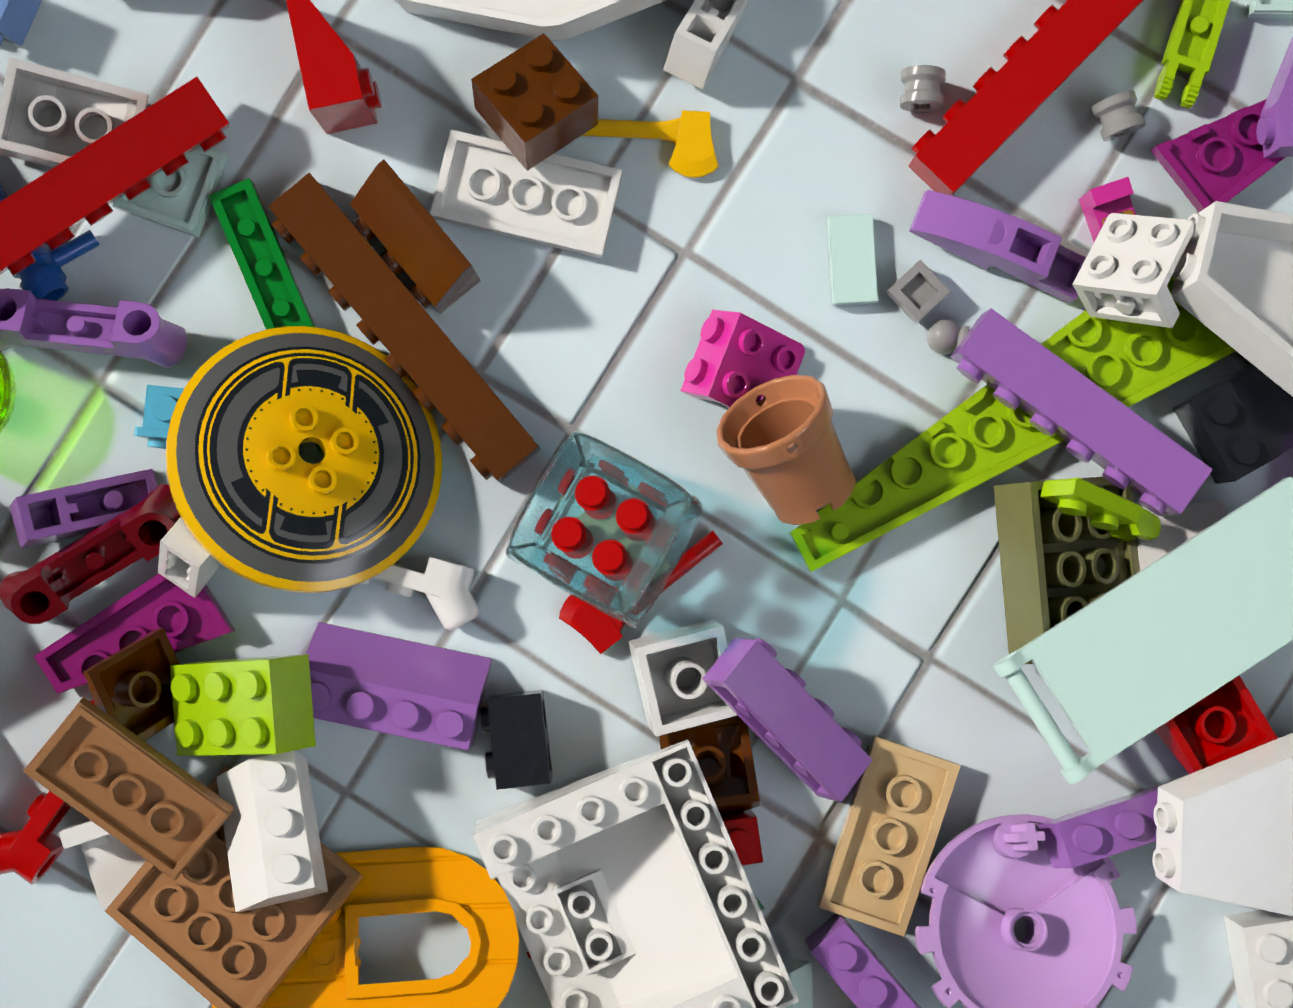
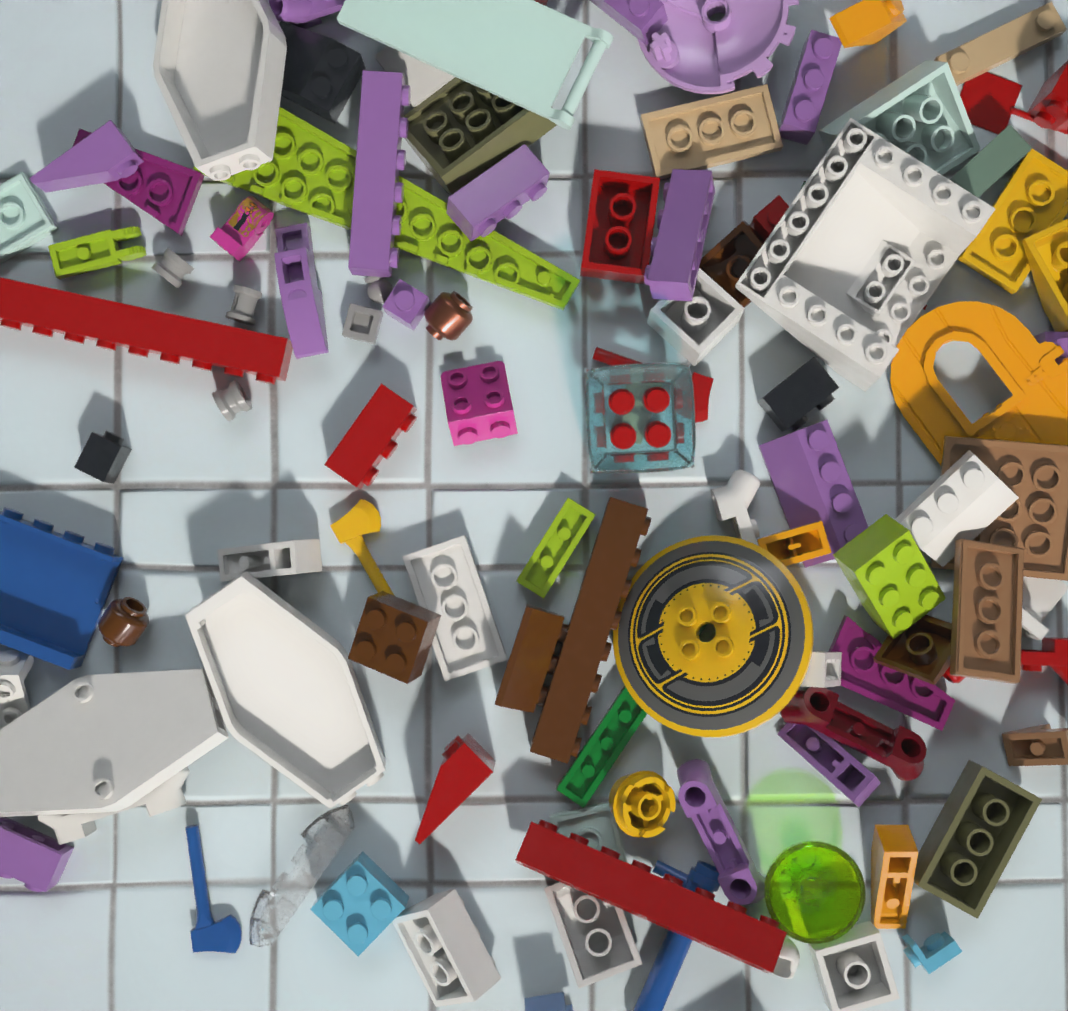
camera: 115 degrees left, 0 degrees up
medium azure bracket [134,385,184,449] -> none
nougat piece [716,374,856,525] -> none
light aqua tile [827,214,878,306] -> none
lime hinge [1040,477,1162,541] -> none
white bracket [1073,213,1194,328] -> none
none -> light grey bush [225,285,262,325]
none -> red brick [324,383,417,489]
none -> medium lavender brick [382,279,431,331]
none -> copper head [424,291,473,341]
none -> medium lavender brick [446,144,550,242]
none -> lime plate [516,498,596,599]
none -> red brick [580,169,660,284]
none -> yellow cone [609,771,676,838]
none -> light orange slope [757,521,832,566]

